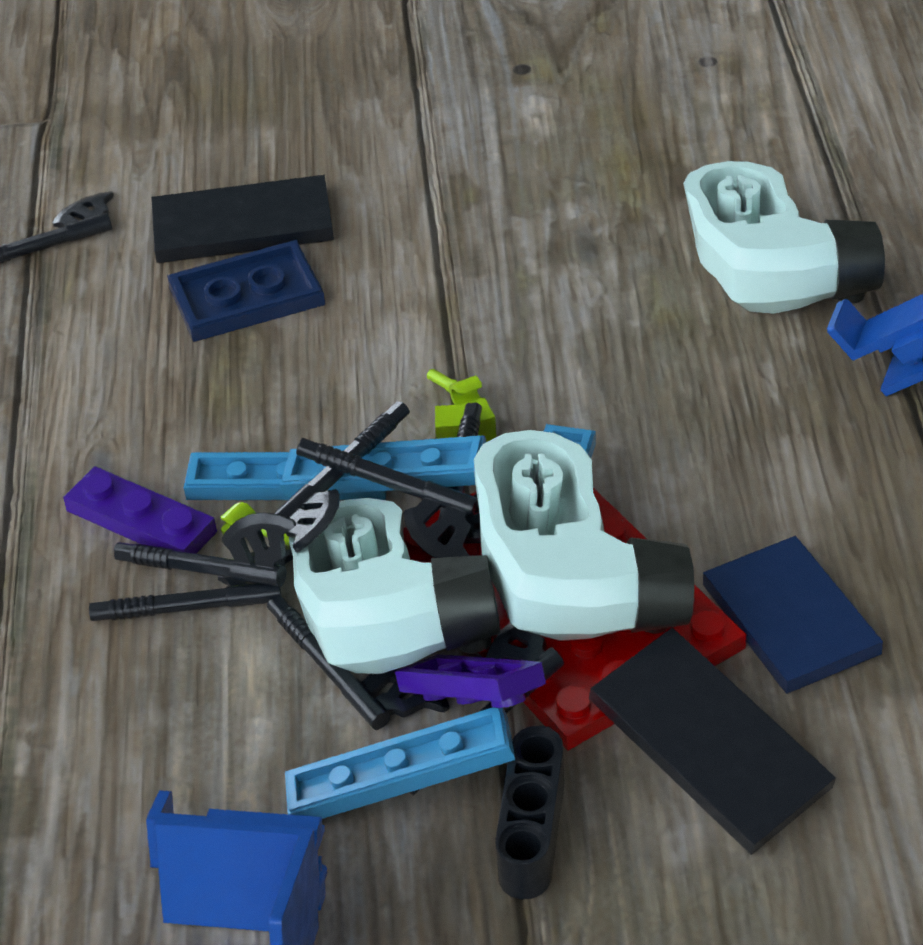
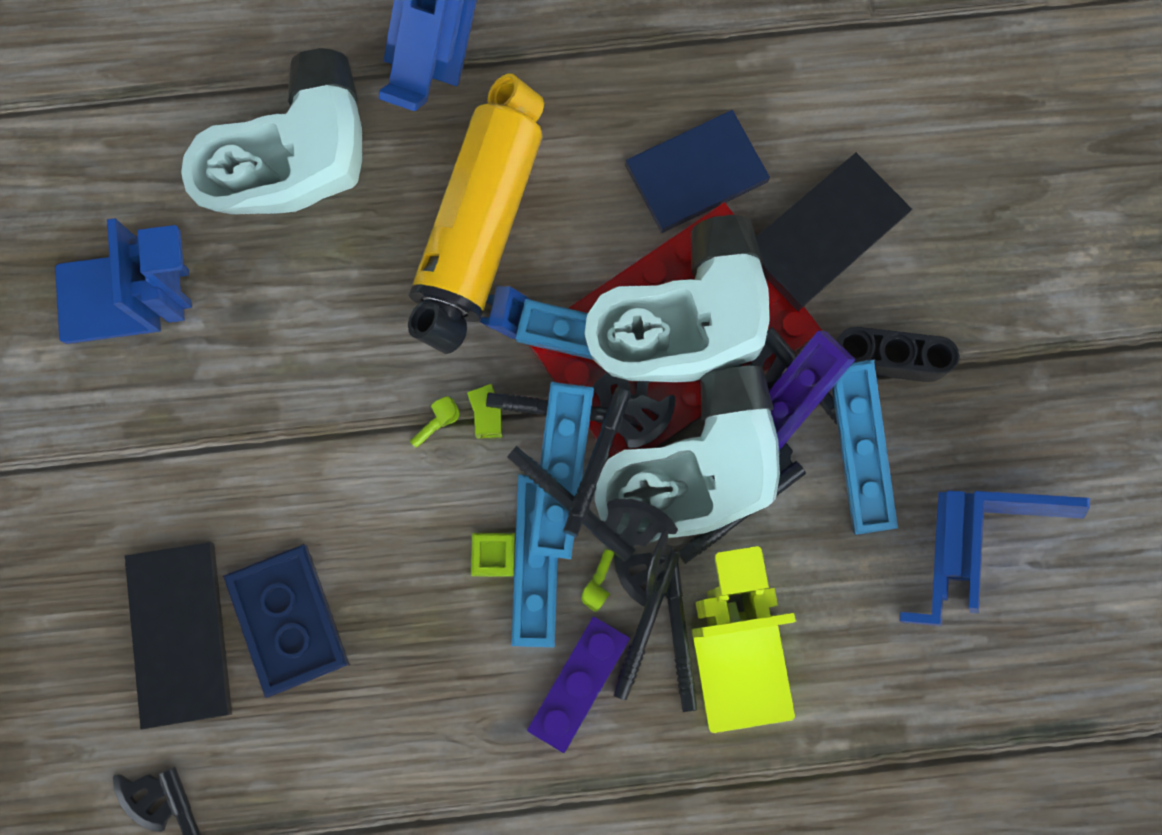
camera: 95 degrees left, 35 degrees up
none -> blue piece [55,218,192,344]
none -> yellow piece [408,73,544,354]
none -> lime tile [471,533,515,577]
none -> blue tile [480,286,531,339]
none -> neon yellow piece [691,546,796,733]

